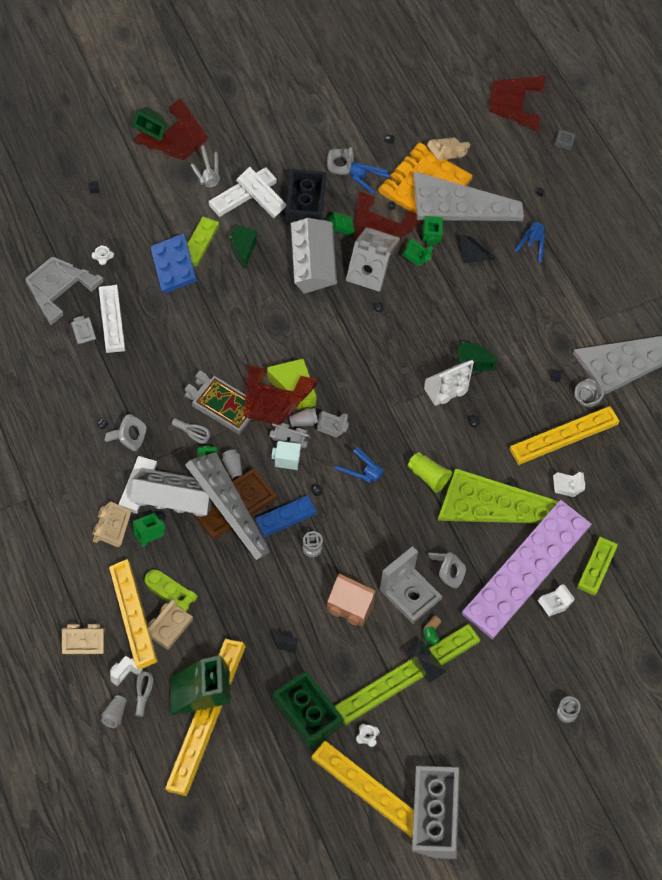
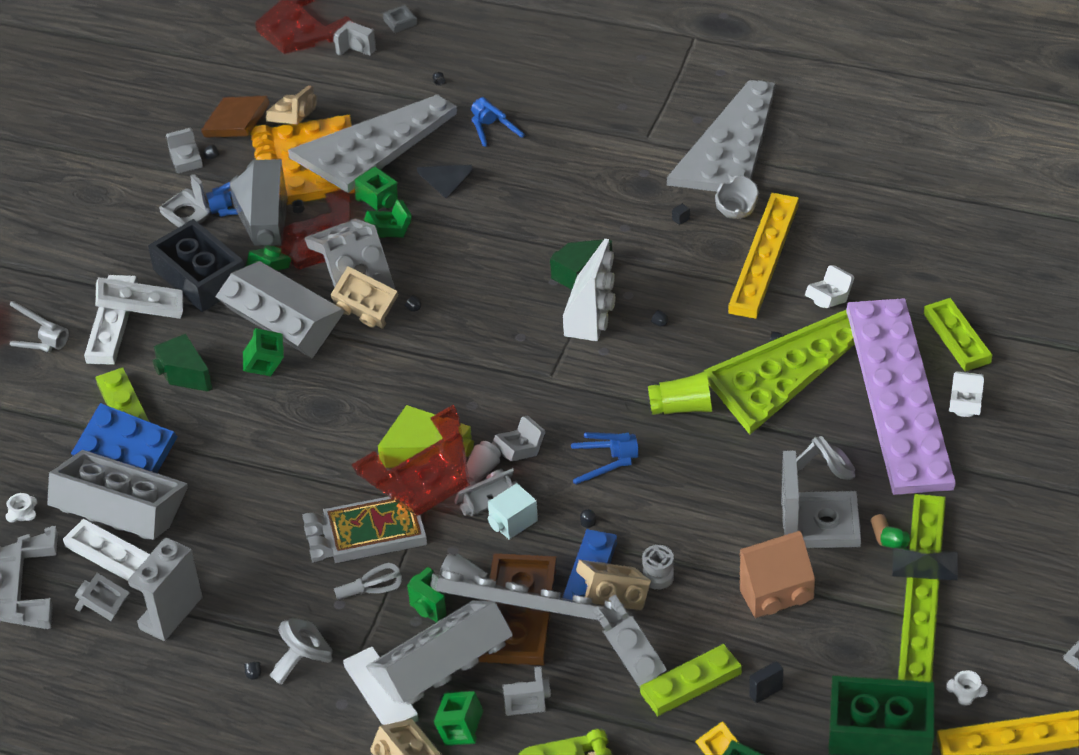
camera: 40 degrees left, 15 degrees down
none -> light grey slope [48,450,188,540]
none -> light grey panel [128,538,202,641]
none -> light grey bracket [166,128,203,174]
none -> reddish brown tile [201,96,270,137]
none -> dark grey slope [230,159,288,246]
none -> green brick [243,328,284,377]
none -> tan bracket [331,266,399,329]
none -> light grey bracket [334,21,376,55]
none -> light grey bracket [503,666,551,716]
none -> tan bracket [576,559,651,610]
none -> light grey hinge [592,595,667,688]
none -> lime plate [640,644,742,716]

